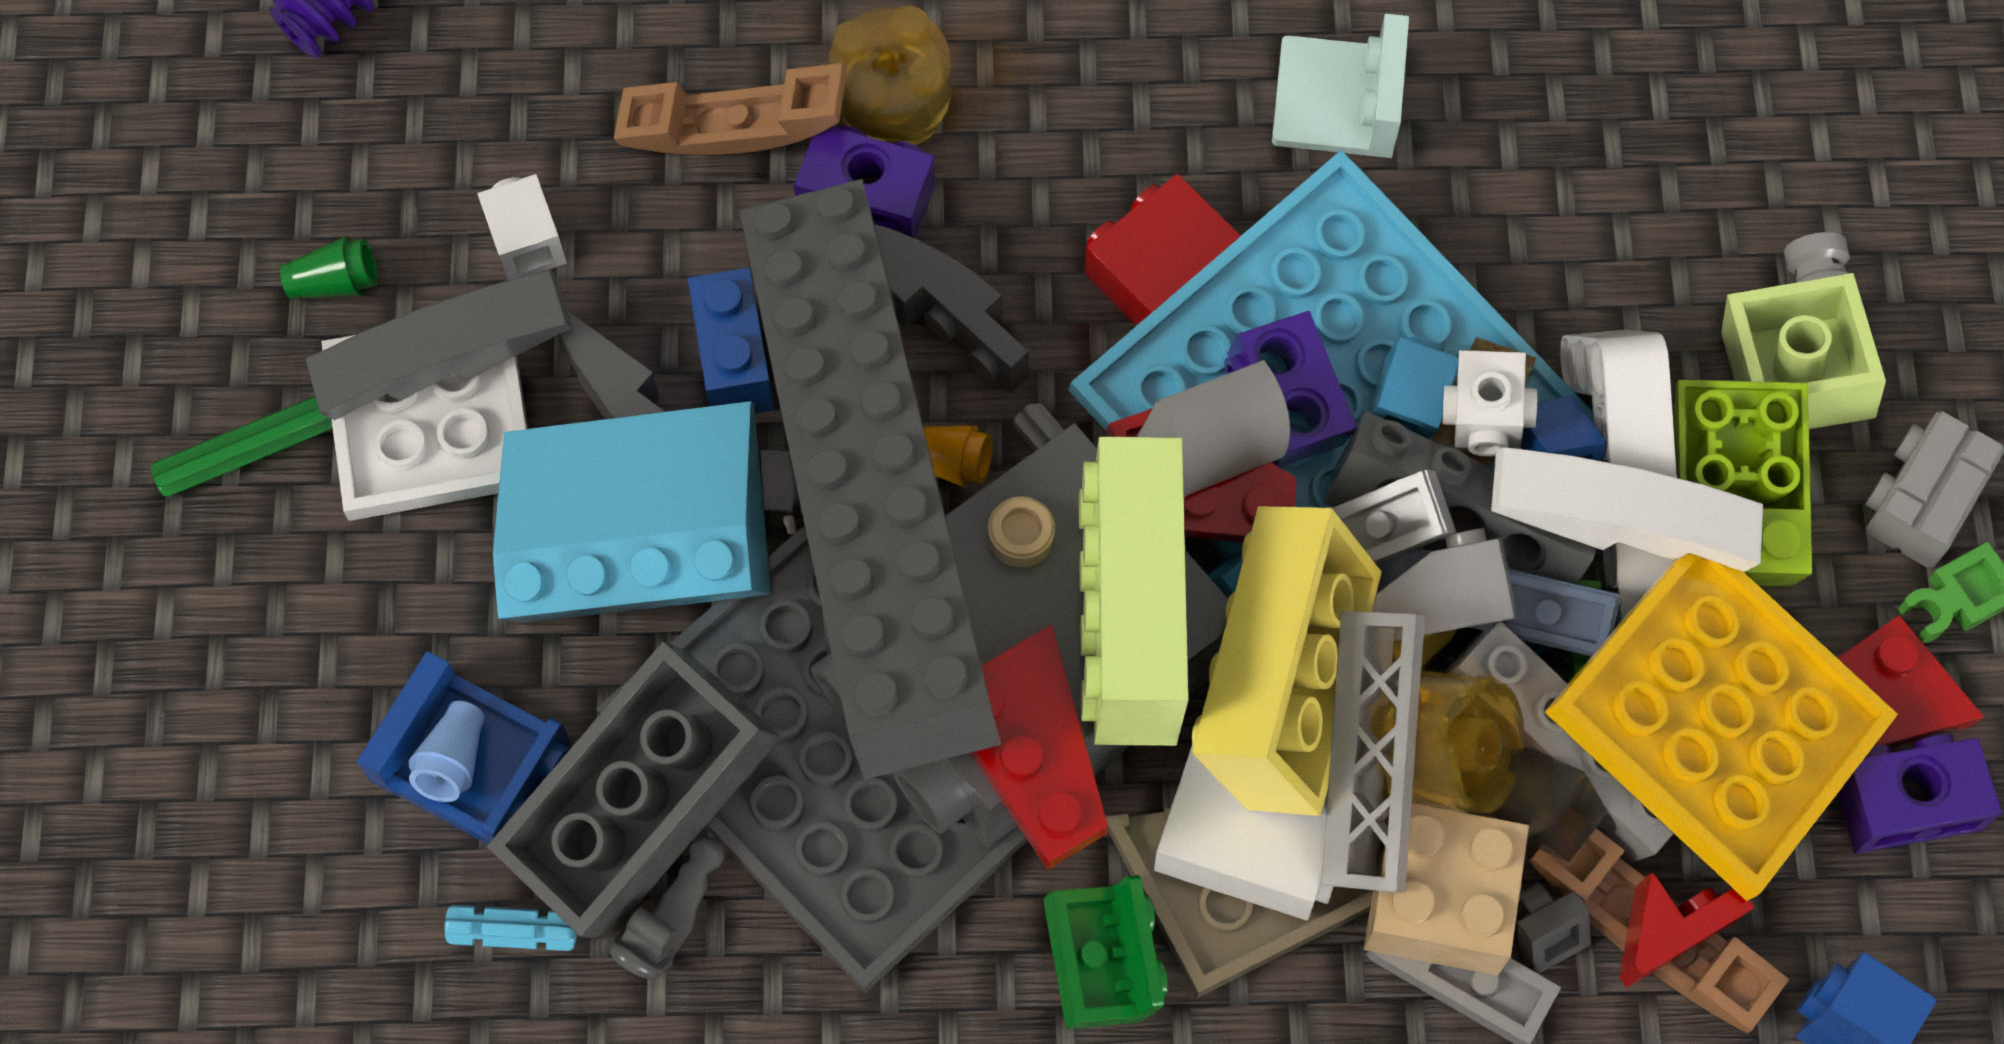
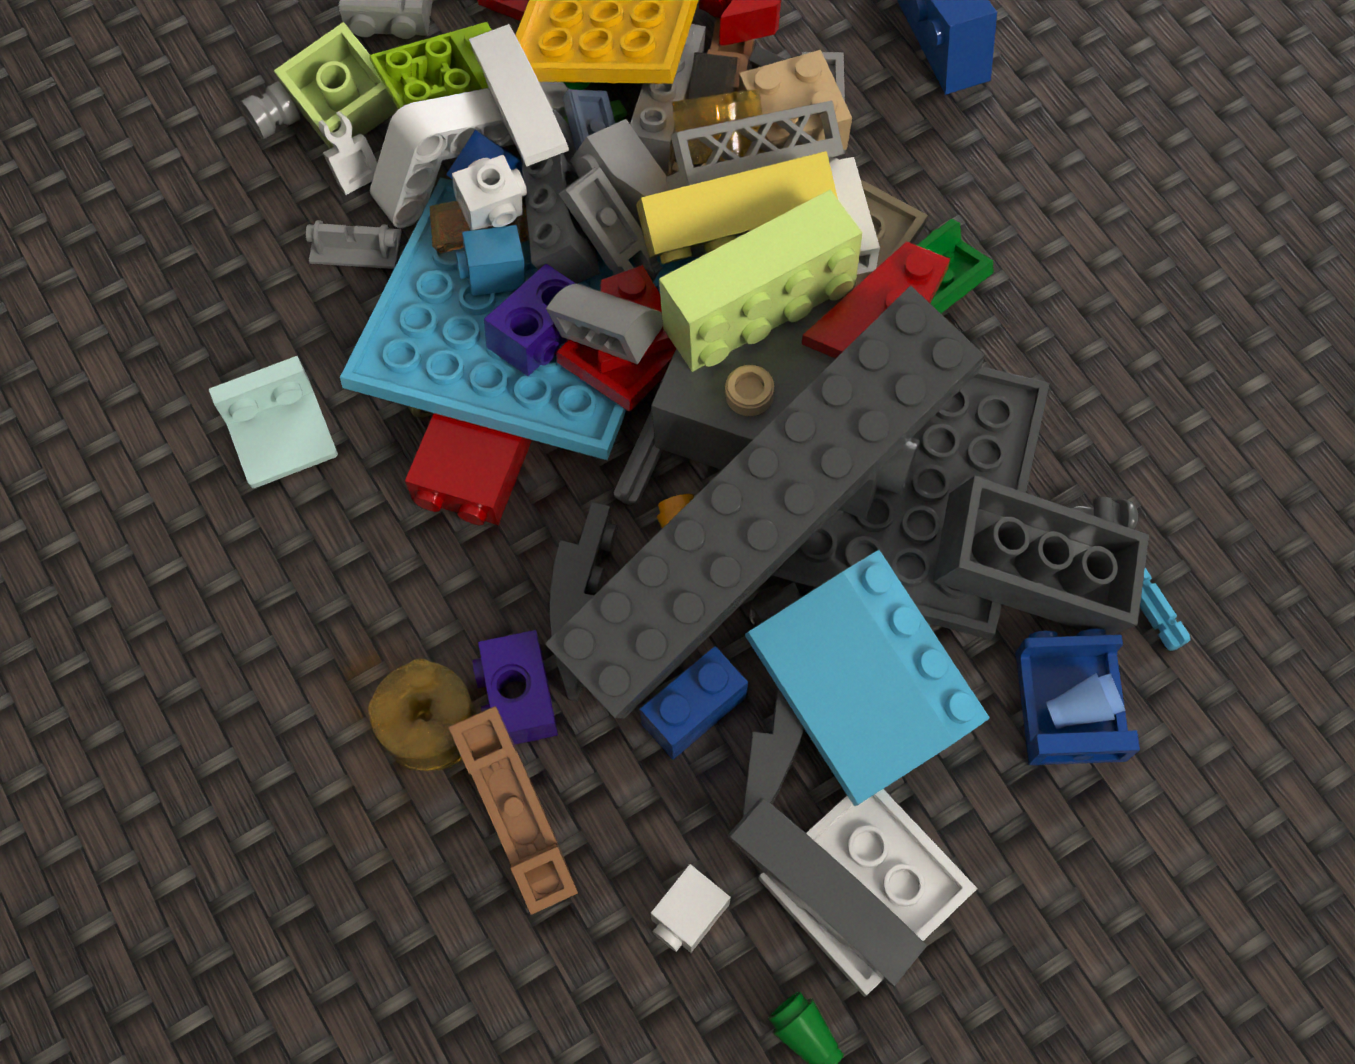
camera: 120 degrees left, 0 degrees up
green axle [151,396,333,497] -> none
none -> light grey hinge [306,220,402,269]
none -> white plate [319,111,377,195]

